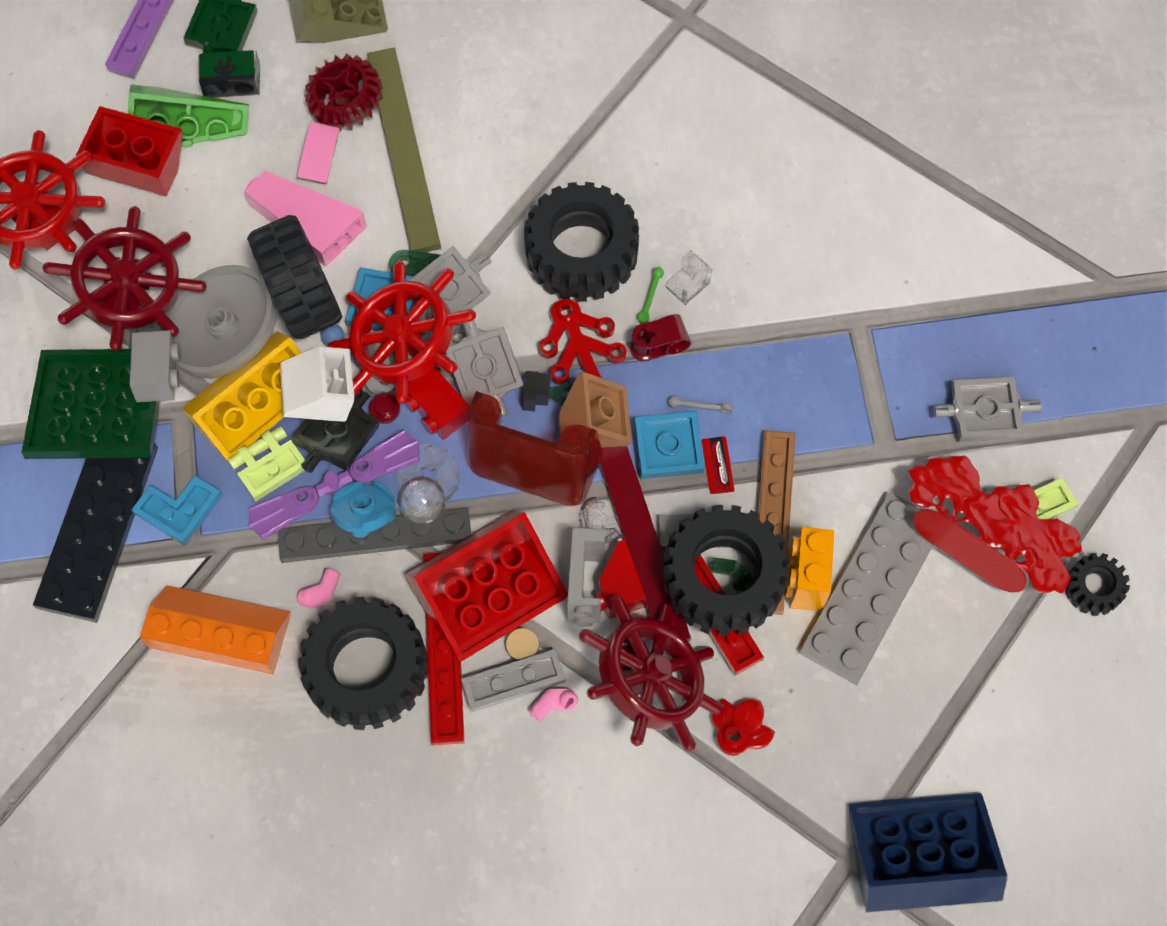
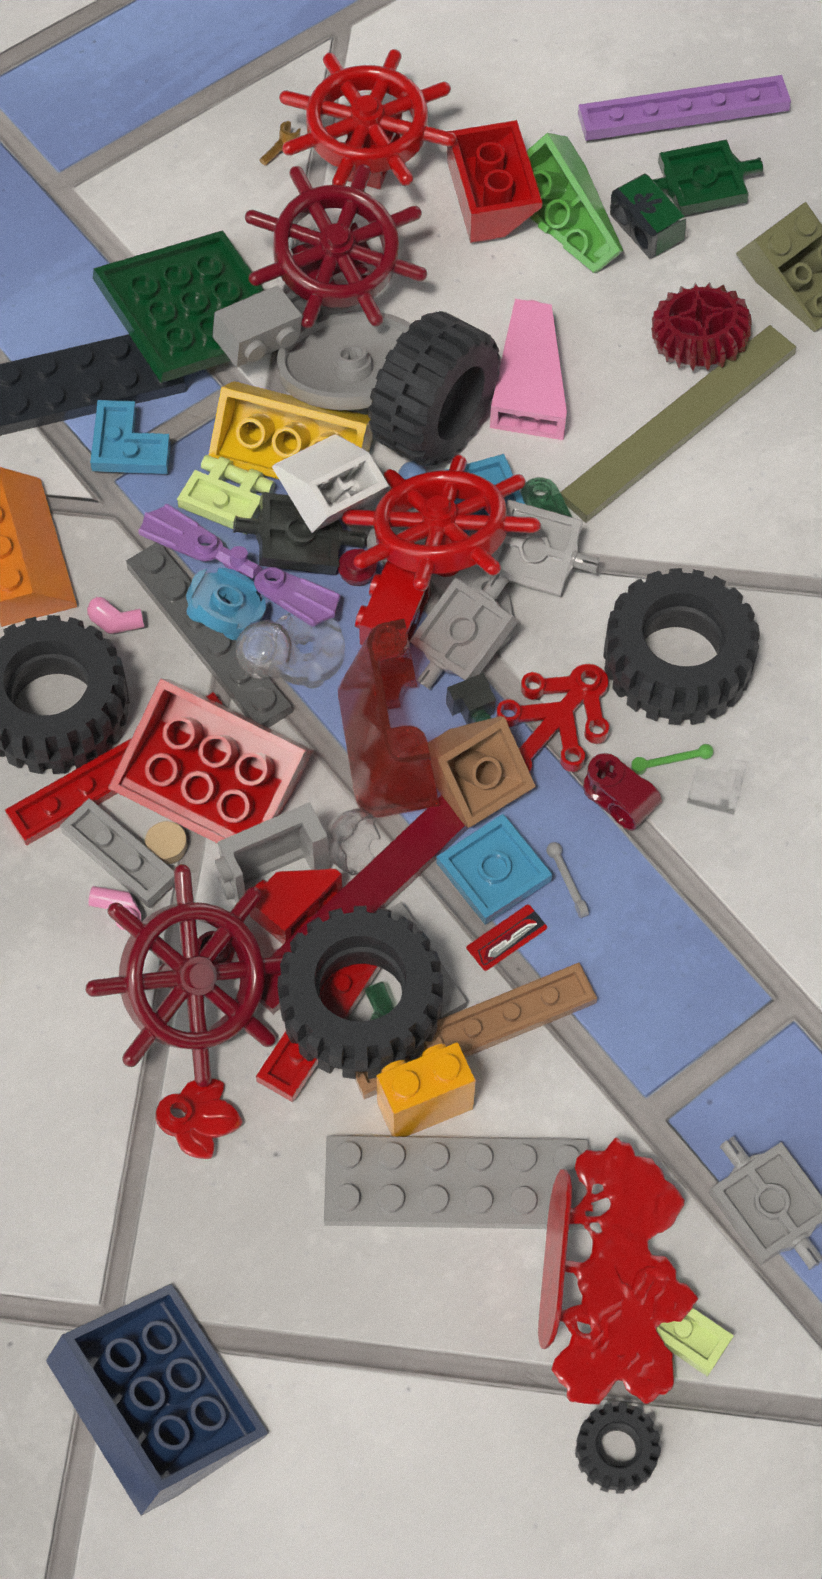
camera: 60 degrees right, 5 degrees down
bright pink slope [297,122,340,185] -> none

